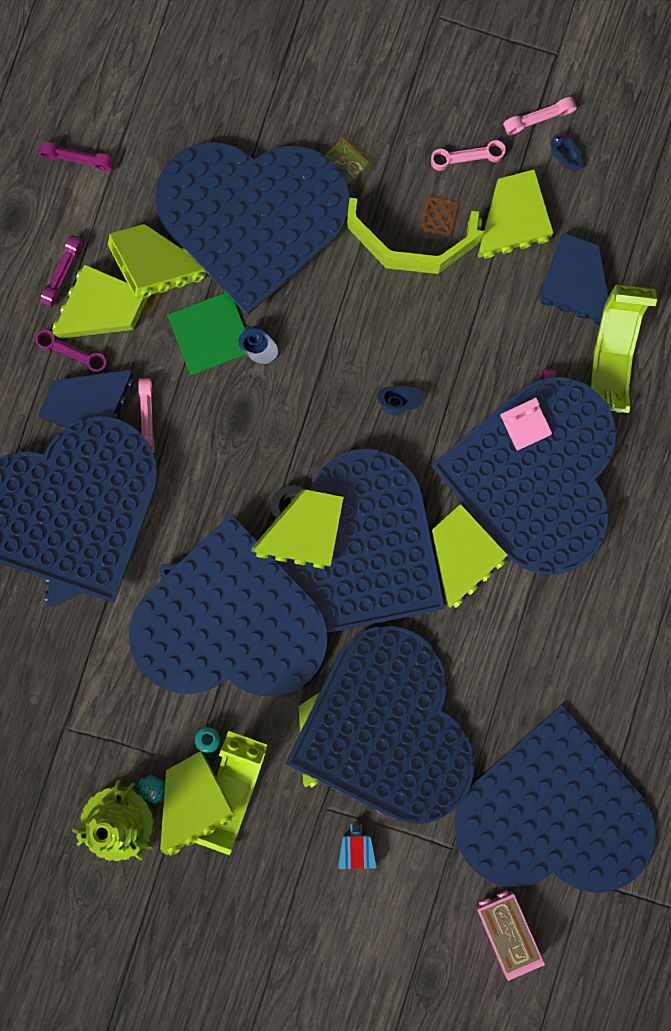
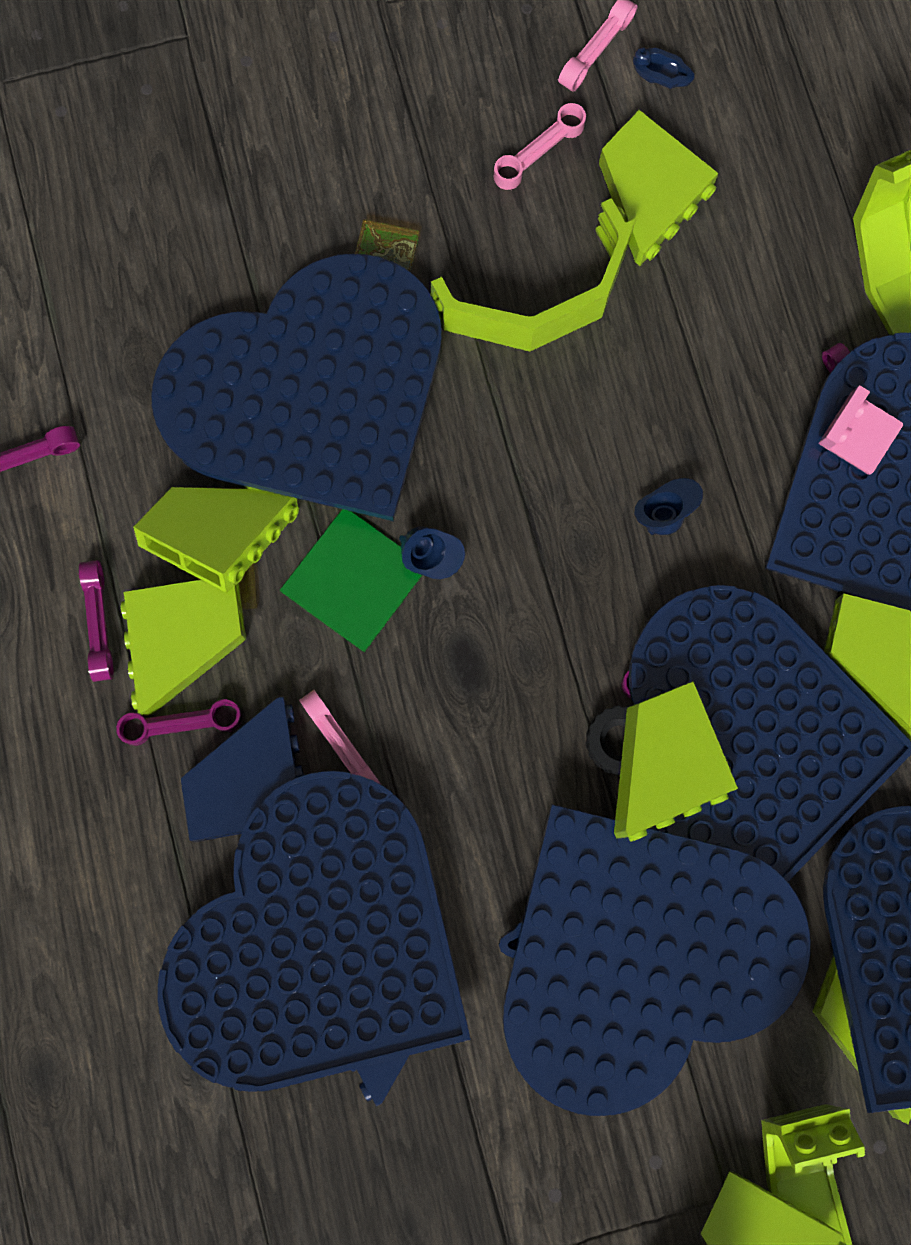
camera: 35 degrees left, 5 degrees down
teal head [195,727,220,754] -> none
clear orange window [420,196,458,236] -> none
dark blue slope [537,233,608,325] -> none

